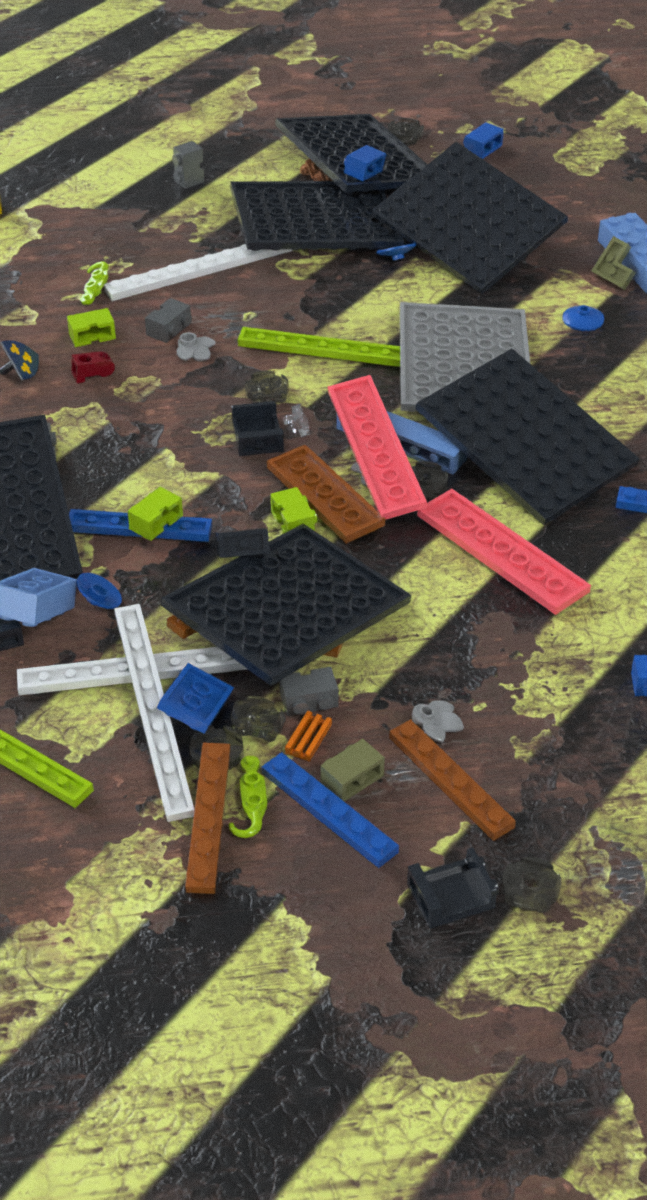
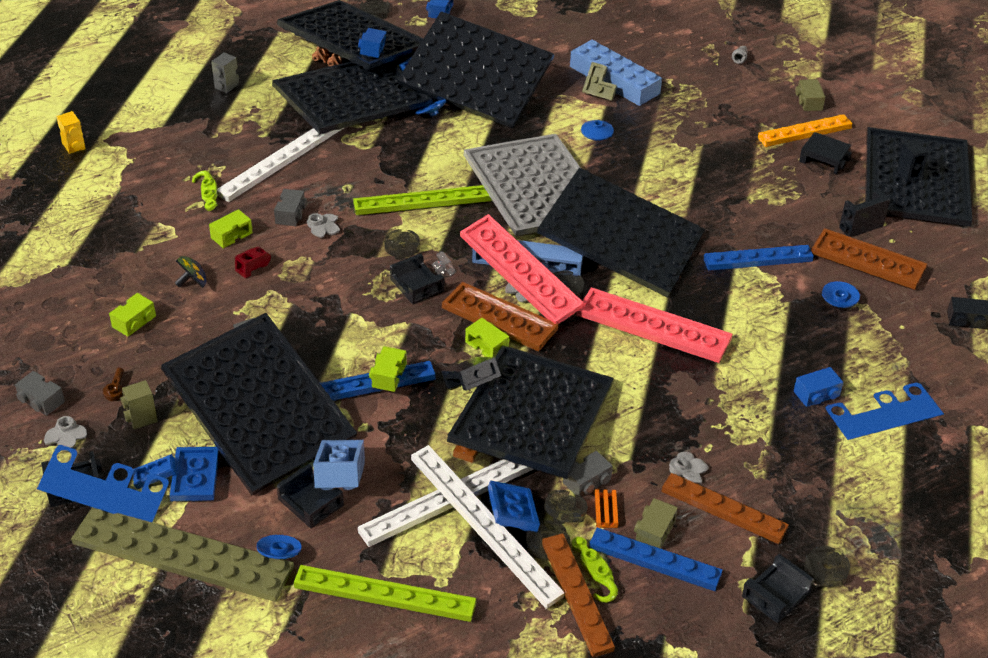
camera: 25 degrees left, 0 degrees up
blue dish [76,573,122,609] -> none

